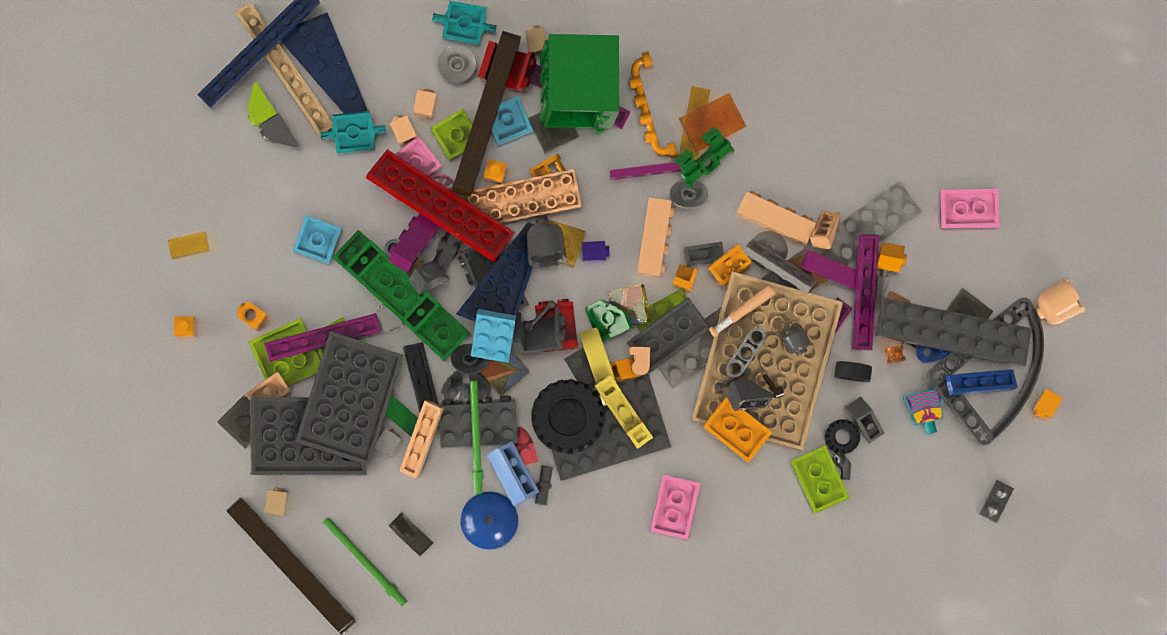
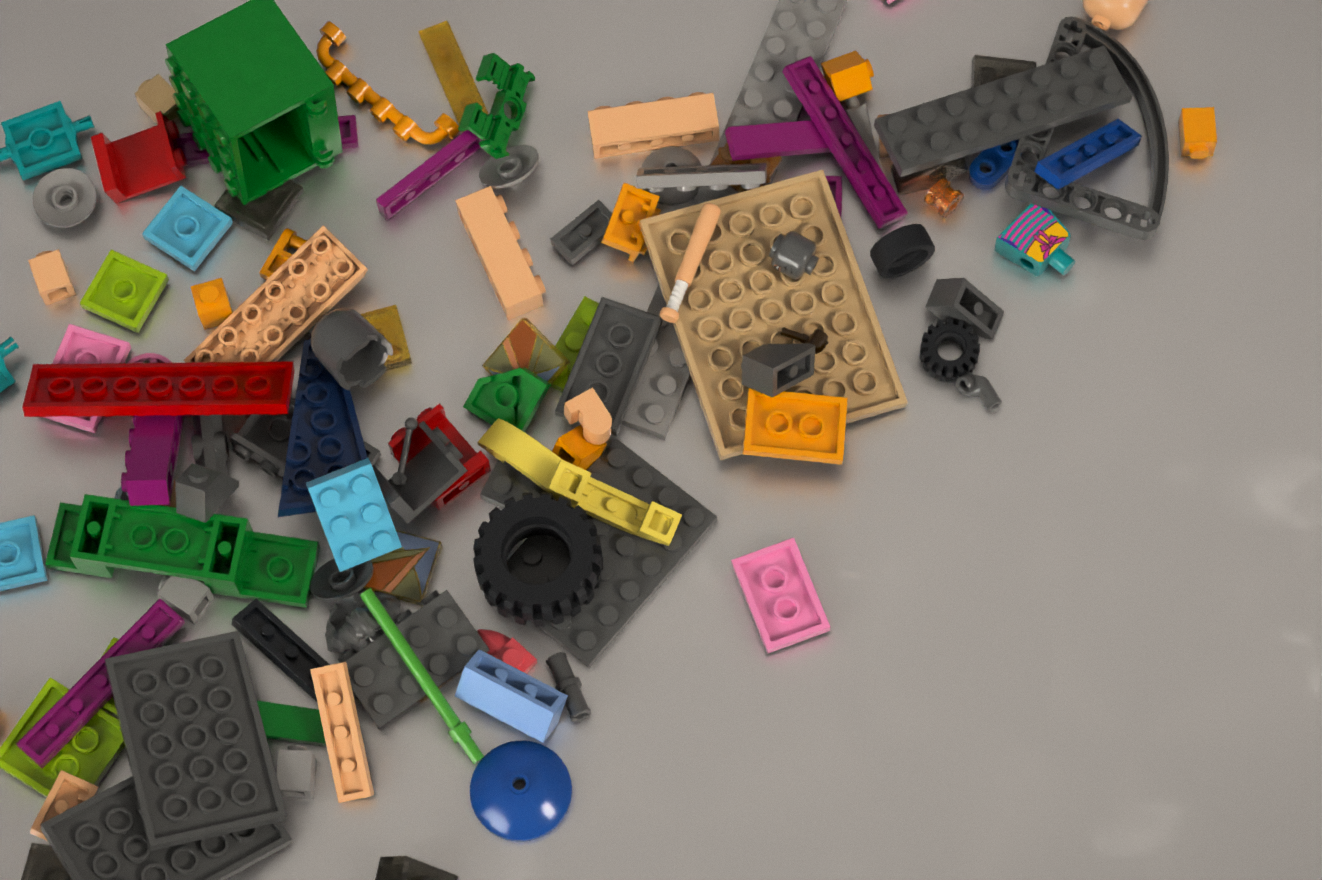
camera: 30 degrees left, 15 degrees down
light nougat brick [389,115,417,147] -> none
dark brown beam [452,31,521,197] -> none
dark purple brick [582,241,610,263] -> none
light orange panel [672,264,698,292] -> none
clear orange tile [679,93,747,152] -> none
dark grey hinge [715,368,751,391] -> none
light grey beam [726,328,766,378] -> none
lime plate [790,445,850,514] -> none
light nougat slope [810,211,840,249] -> none
dark grey tile [979,480,1014,523] -> none

